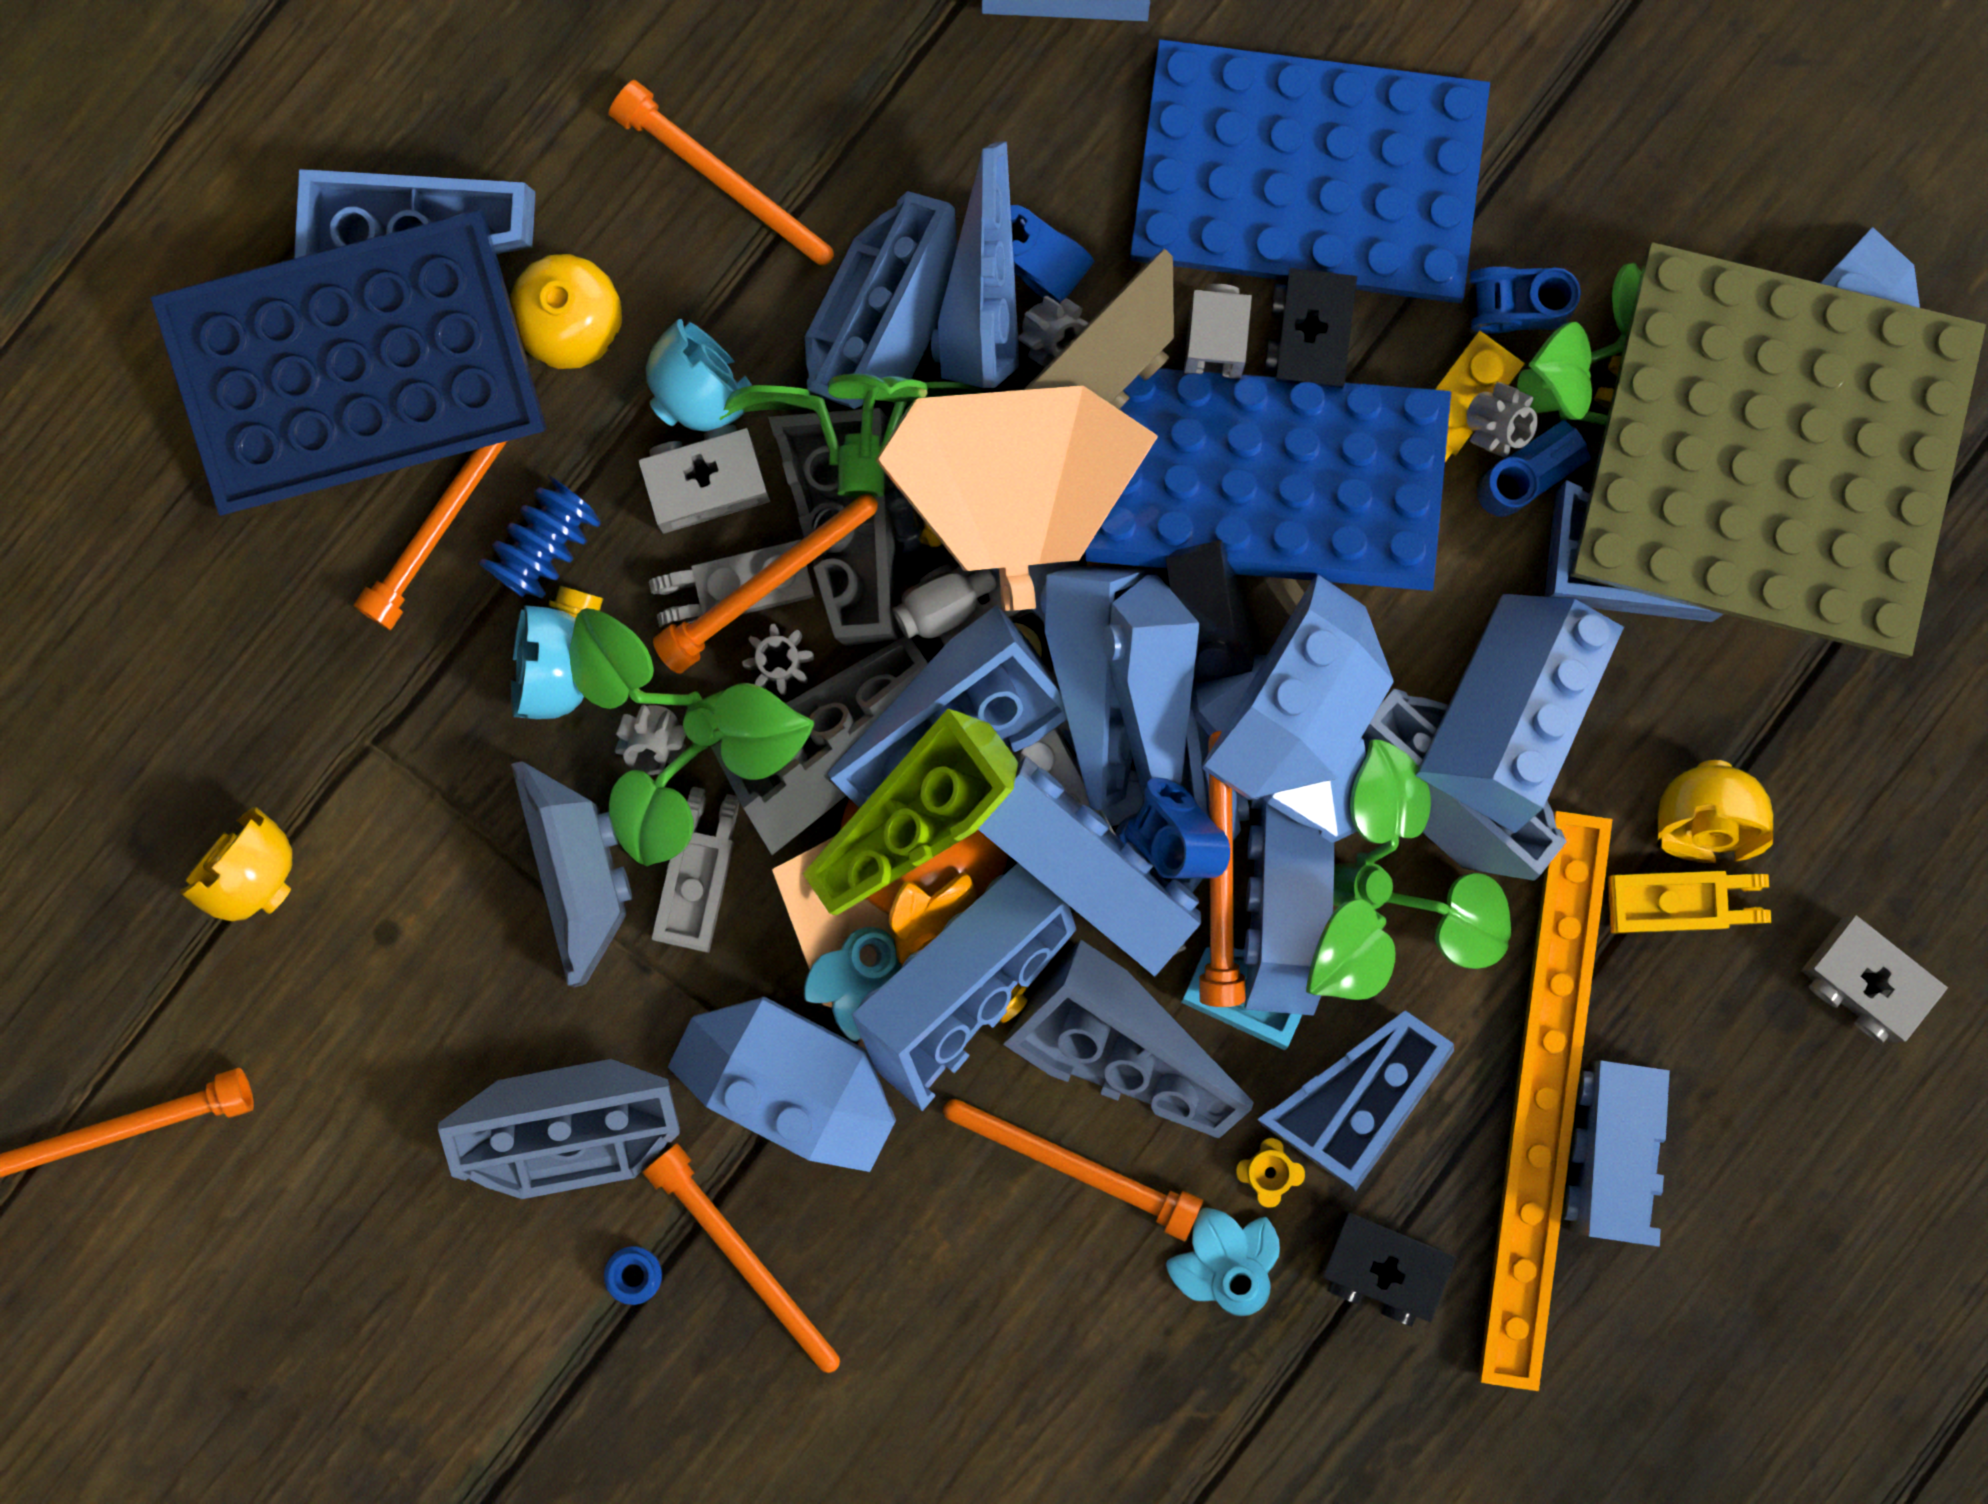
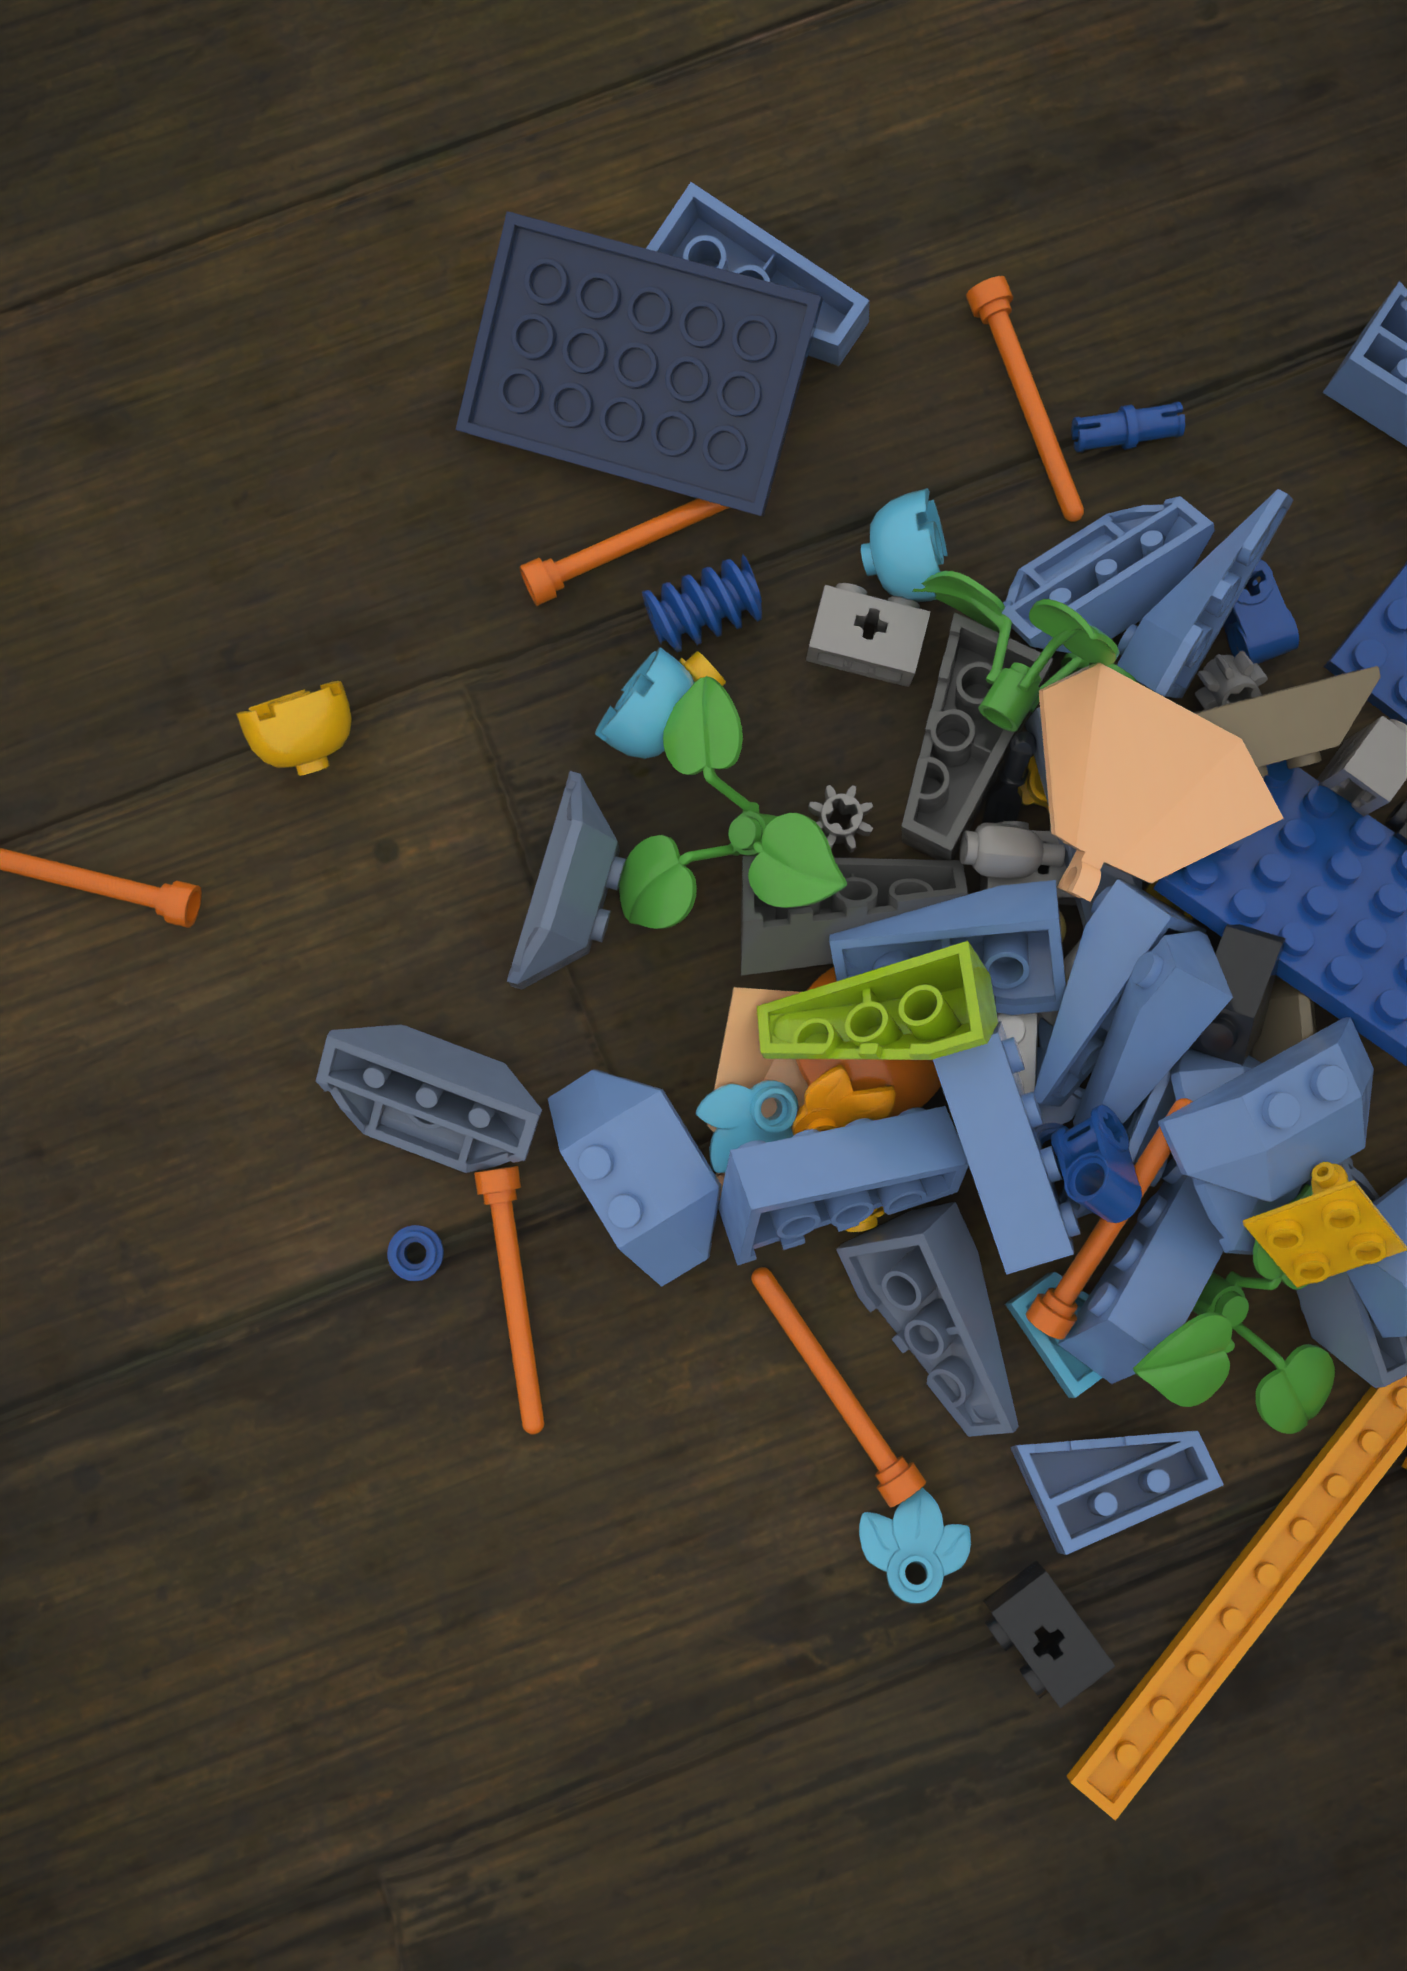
camera: 25 degrees right, 0 degrees up
yellow cylinder [509,254,622,369] -> none
light grey gear [615,705,686,775] -> none
light grey hinge [649,540,815,628] -> none
light grey hinge [652,787,740,953] -> none
orange piece [653,494,878,674] -> none
yellow plate [1236,1138,1305,1207] -> none
medium blue wedge [1563,1061,1670,1247] -> none
none -> blue pin [1071,402,1185,453]
none -> yellow hinge [1243,1162,1407,1288]

